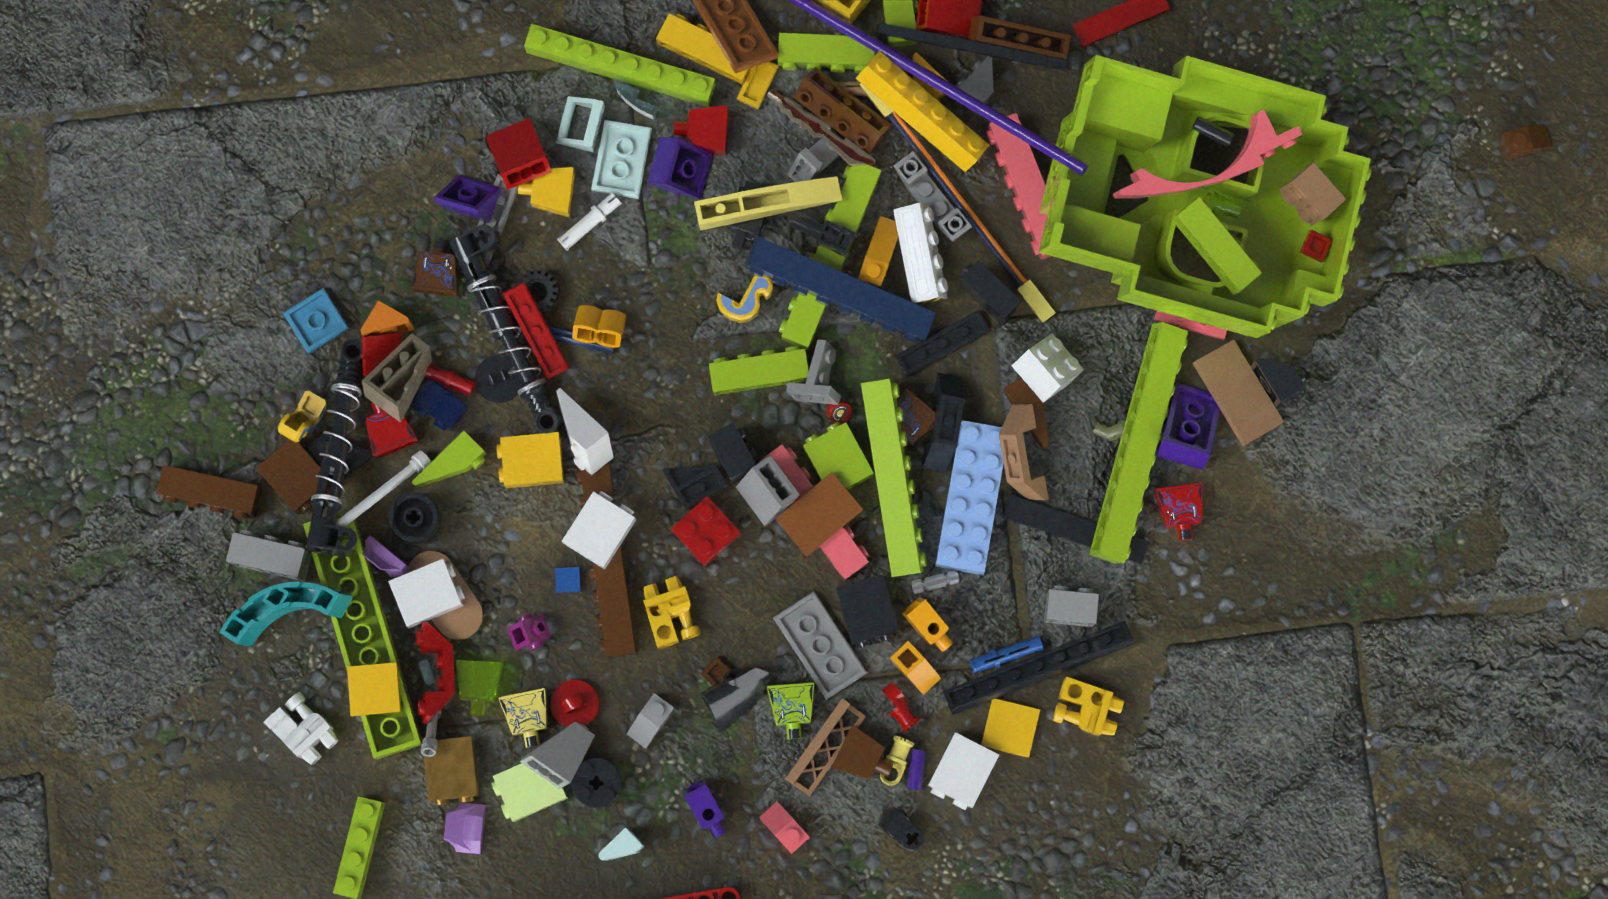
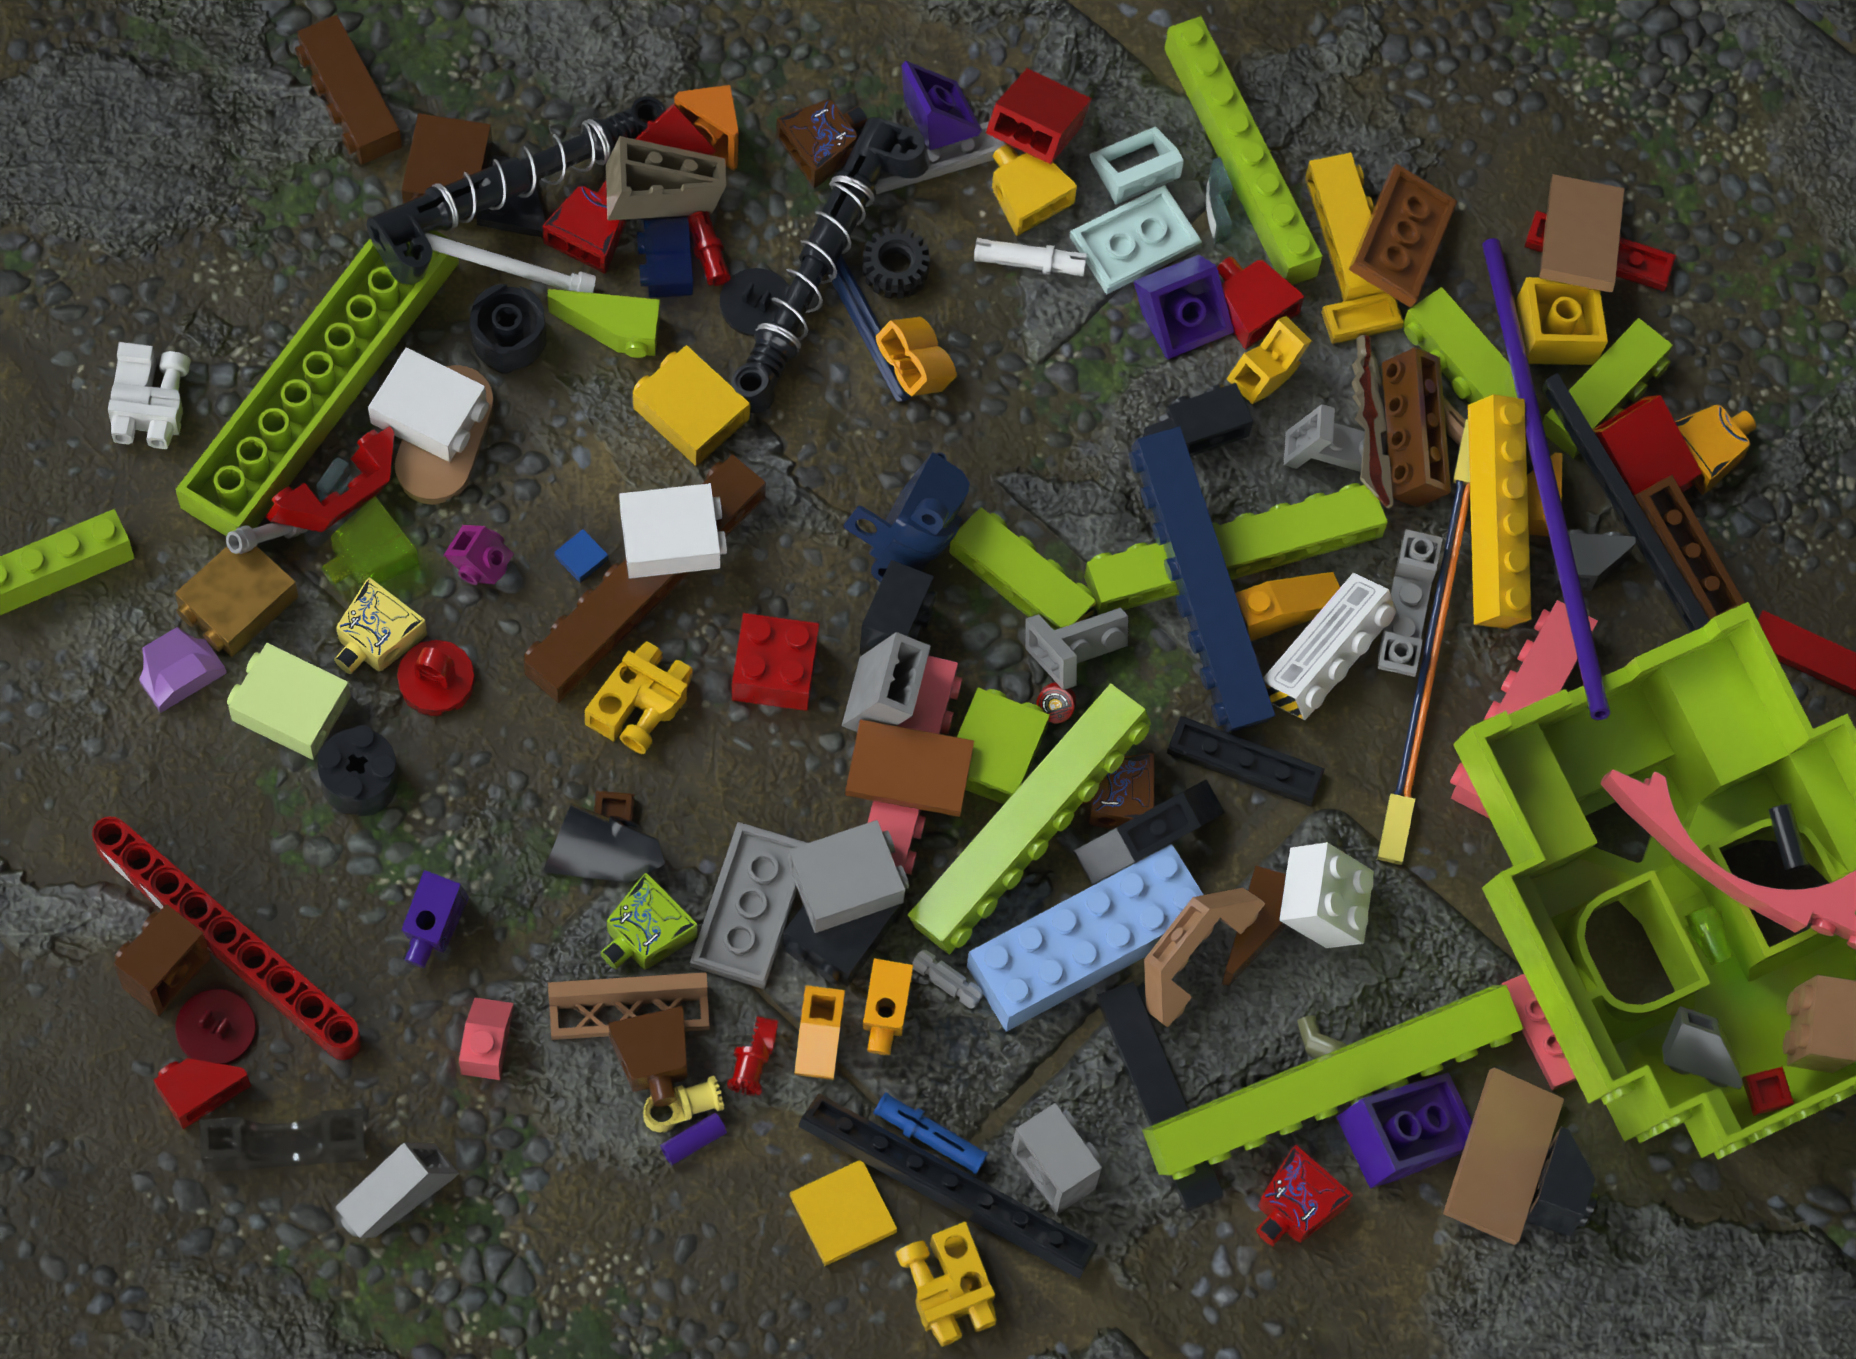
camera: 40 degrees right, 15 degrees down
teal brick [219,582,354,646] -> none
light grey brick [226,530,312,582] -> none
yellow animal [278,390,327,443] -> none
dark azure tile [283,288,350,354] -> none
yellow tile [347,662,401,716] -> none
medium lavender slope [362,536,412,577] -> none
red tile [503,282,570,379] -> none
light grey slope [520,722,595,789] -> none
white slope [556,388,614,475] -> none
light aqua tile [599,827,645,861] -> none
light grey slope [627,693,675,749] -> none
black wing [662,465,728,511] -> none
light yellow slope [694,177,842,231] -> none
yellow animal [716,274,773,323] -> none
black connector [787,213,858,257] -> none
black piece [878,806,924,851] -> none
white brick [928,732,999,810] -> none
black brick [960,261,1021,325] -> none
lime brick [1171,197,1262,295] -> none
none -> light grey brick [788,820,909,933]
none -> dark blue piece [843,452,970,582]
none -> yellow brick [1226,316,1312,404]
none -> dark grey slope [1662,1006,1743,1089]

